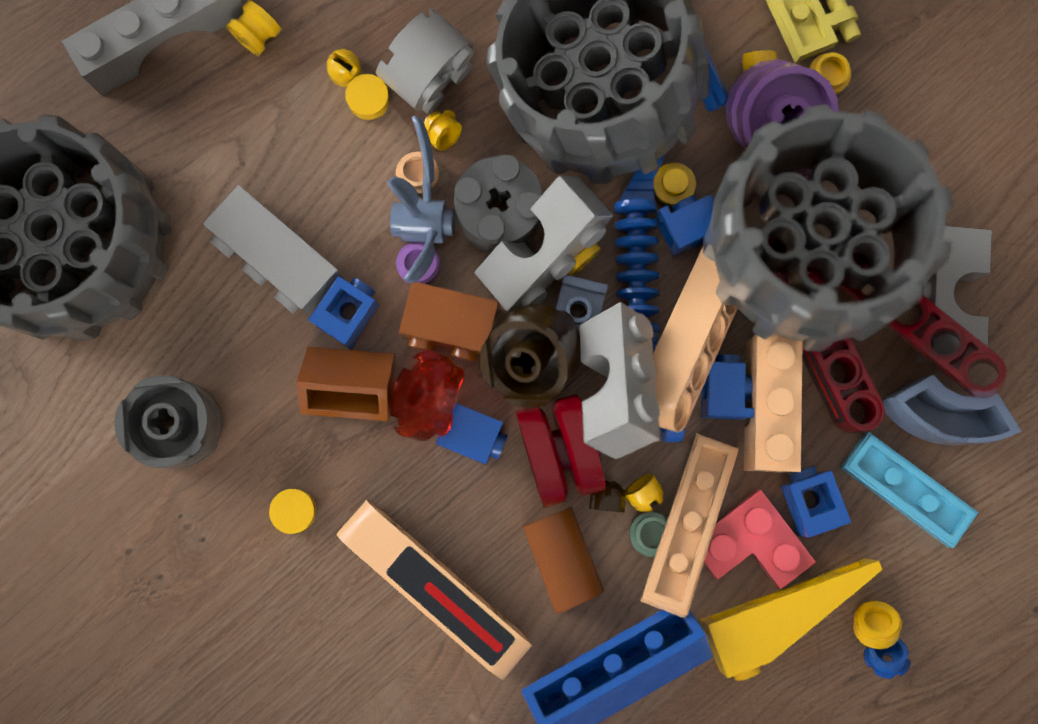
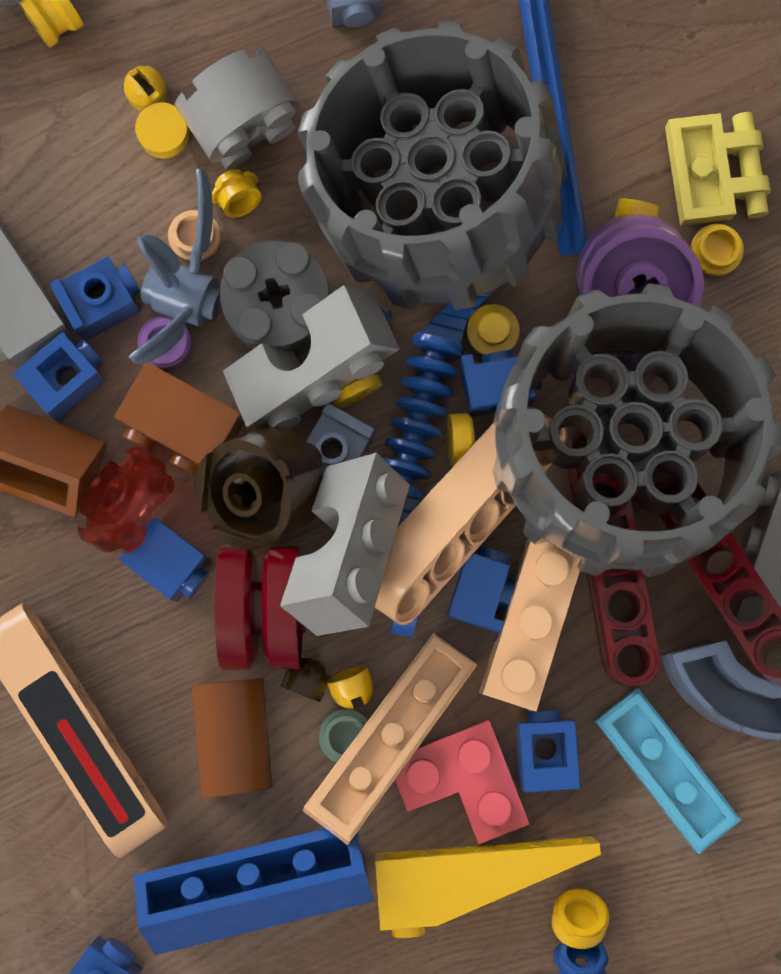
camera: 15 degrees right, 0 degrees up
none -> blue brick [49,256,141,341]
none -> yellow tile [447,413,475,467]

